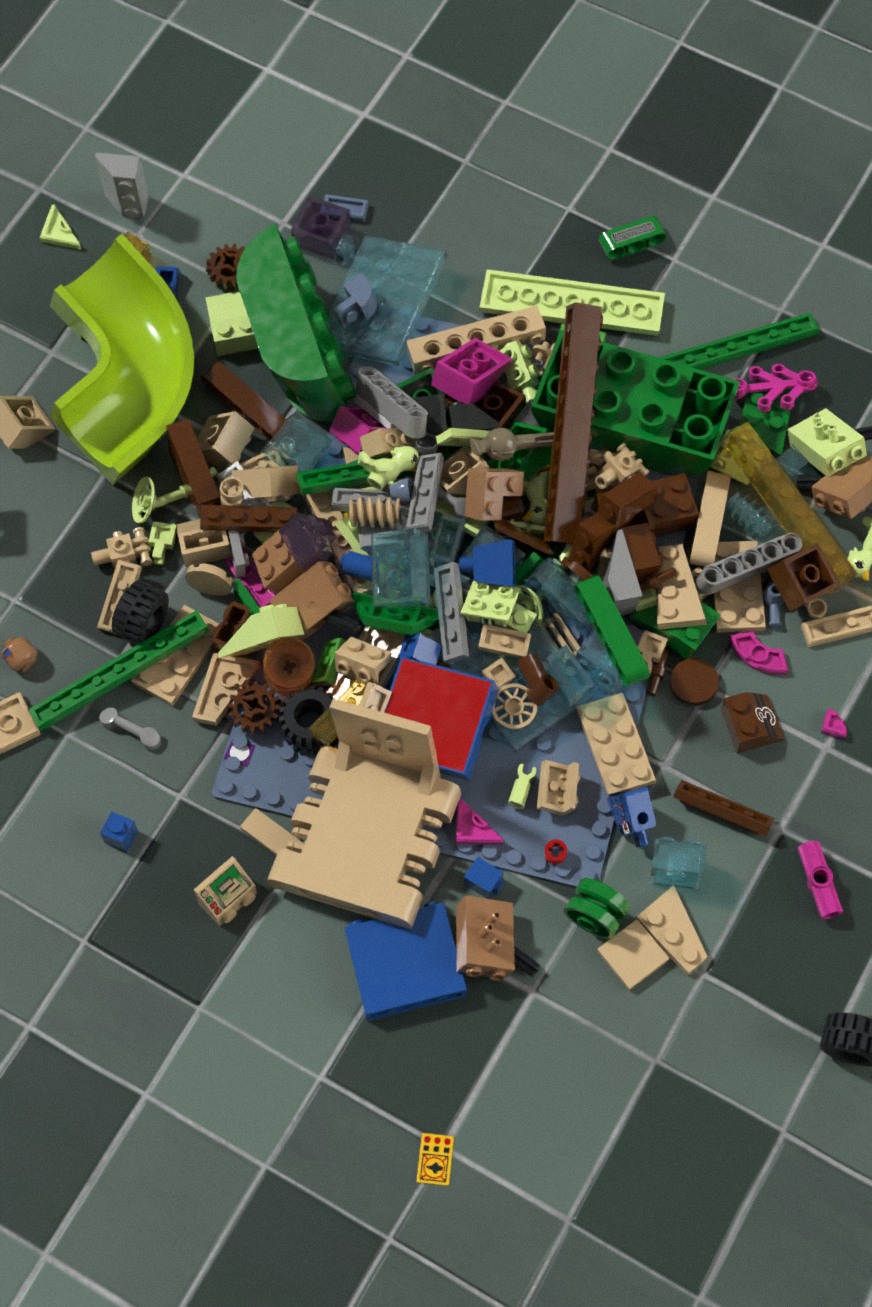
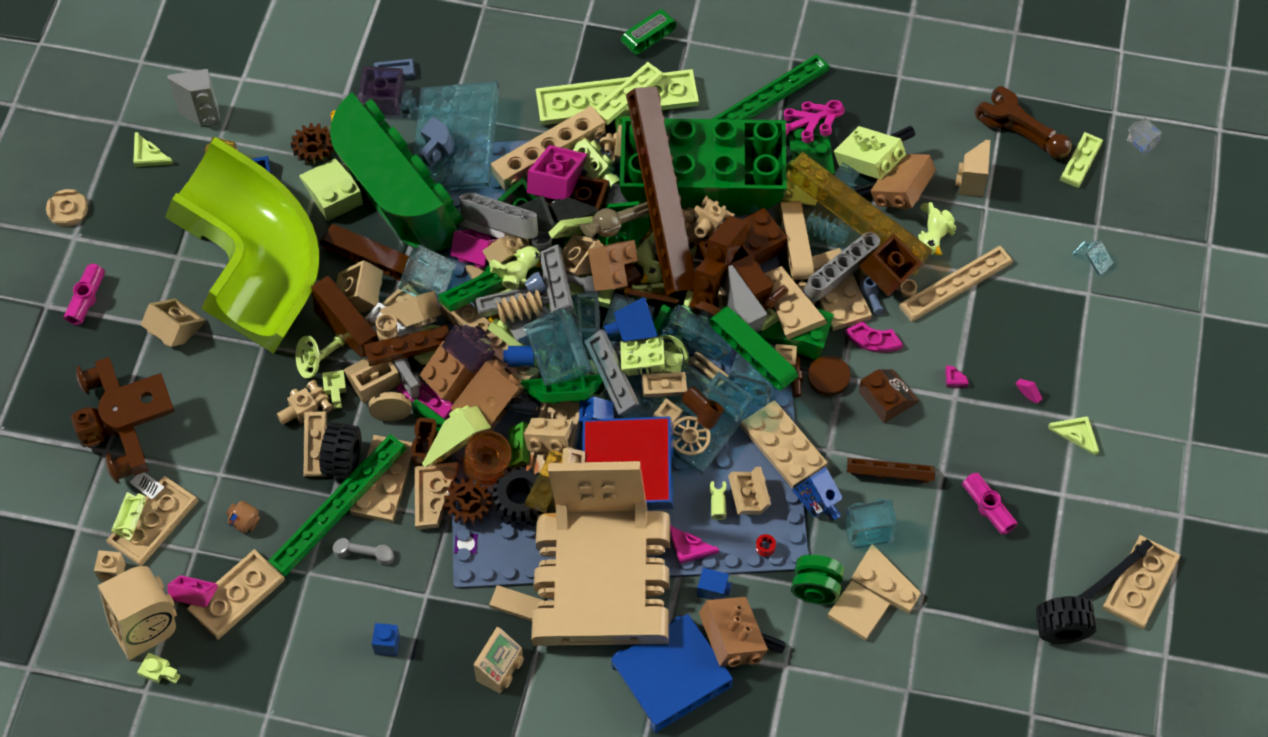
camera: 20 degrees left, 5 degrees down
none -> yellowish green plate [594,62,663,125]

